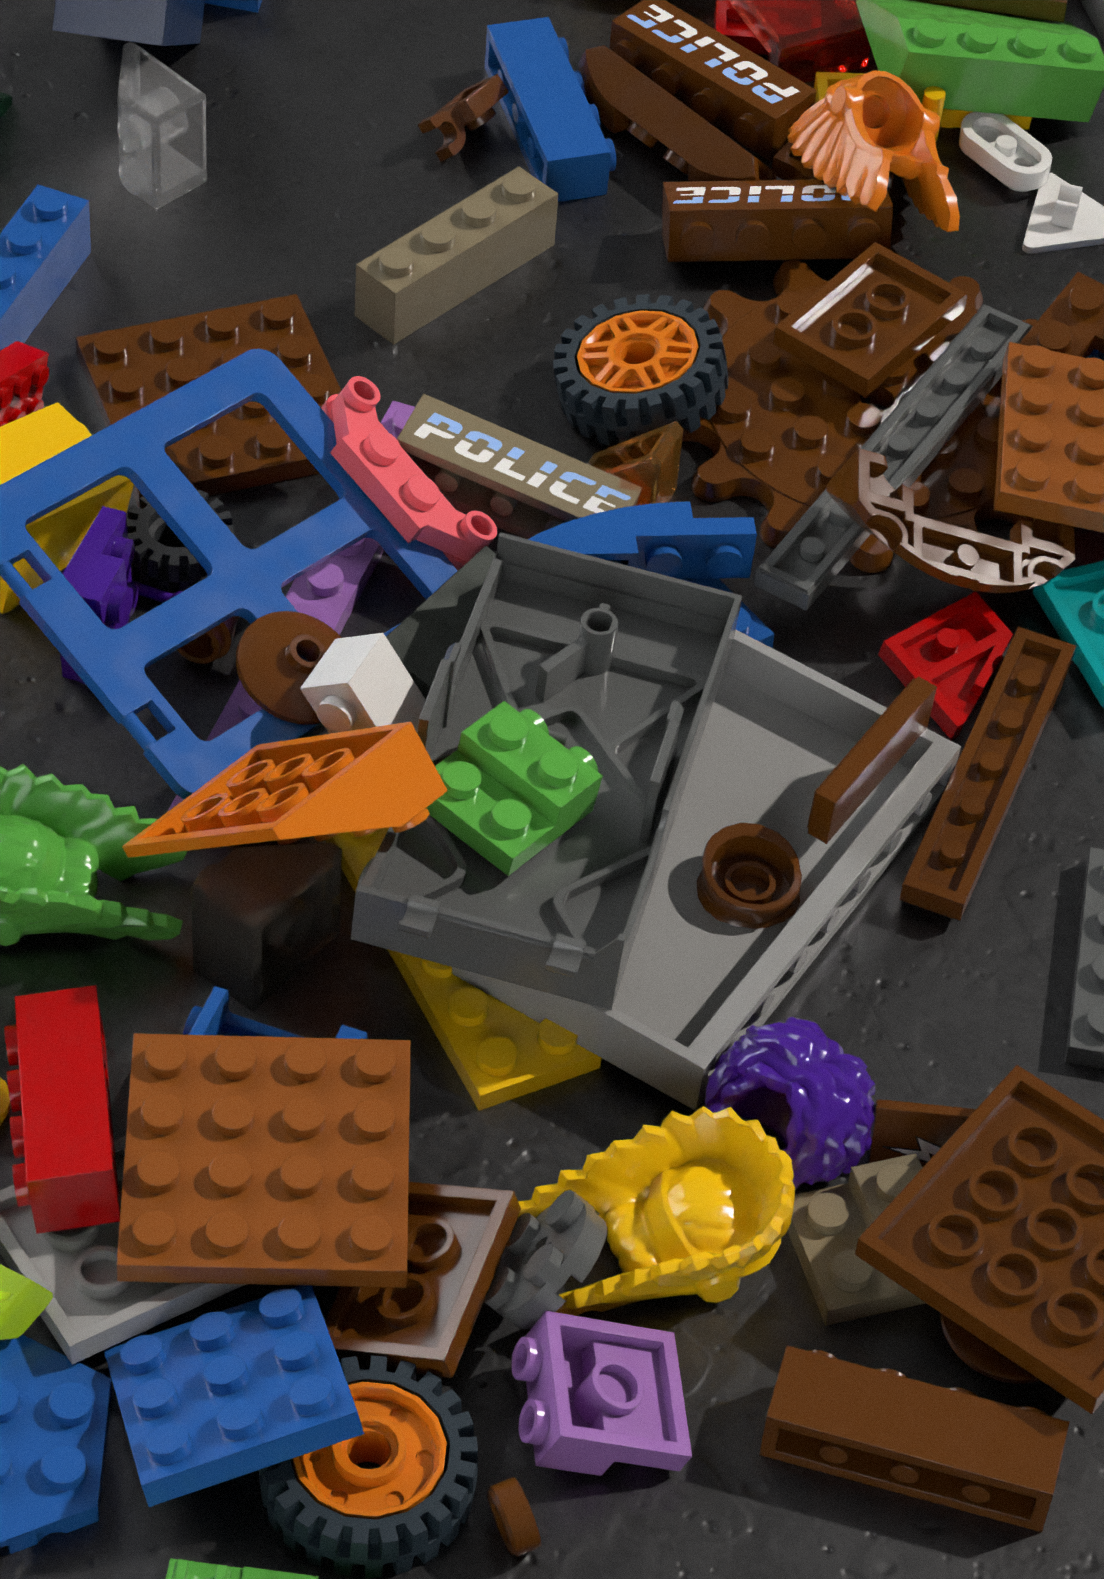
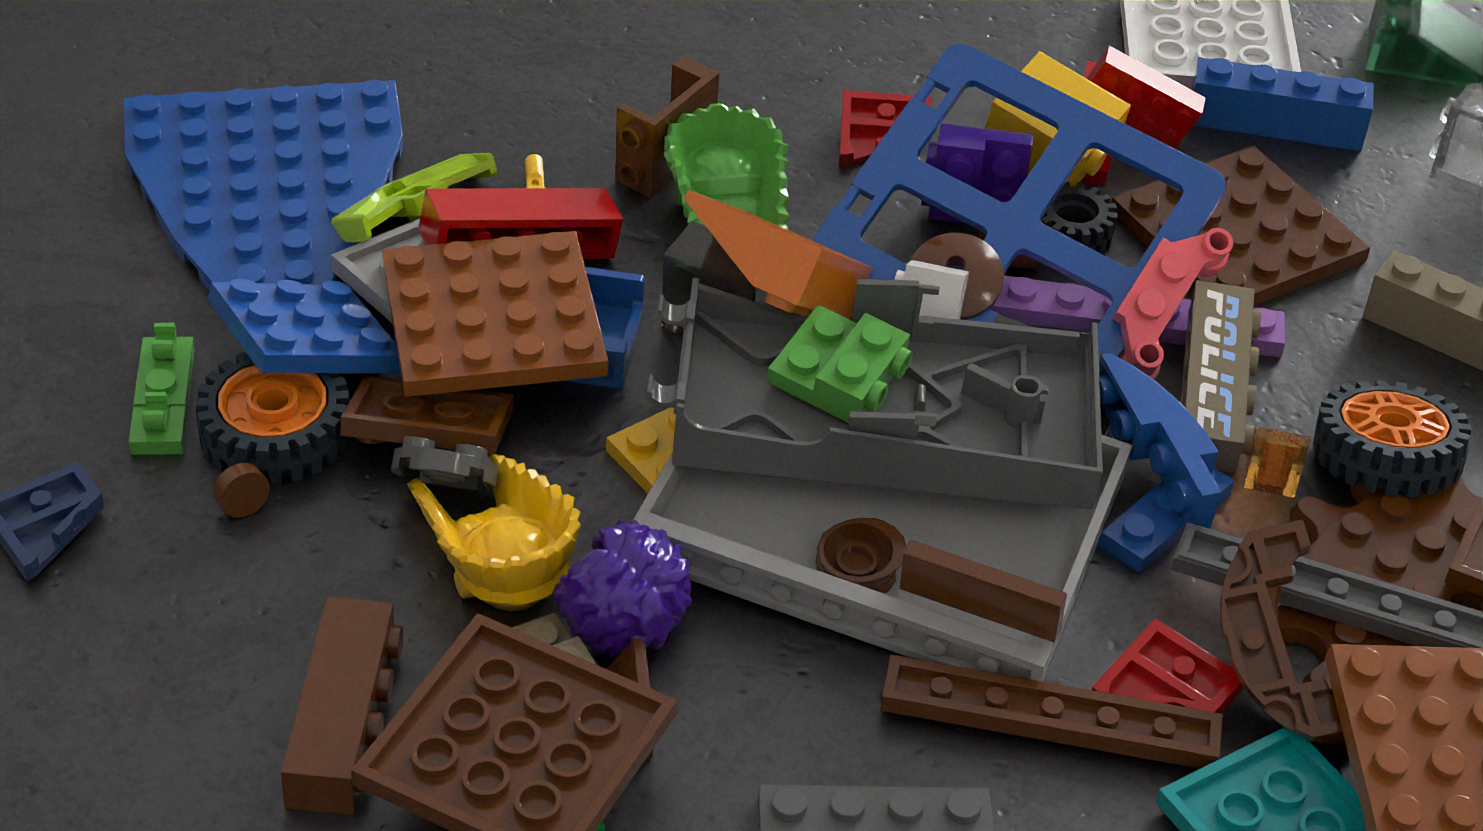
camera: 80 degrees right, 5 degrees down
medium lavender plate [512,1311,692,1476] -> none

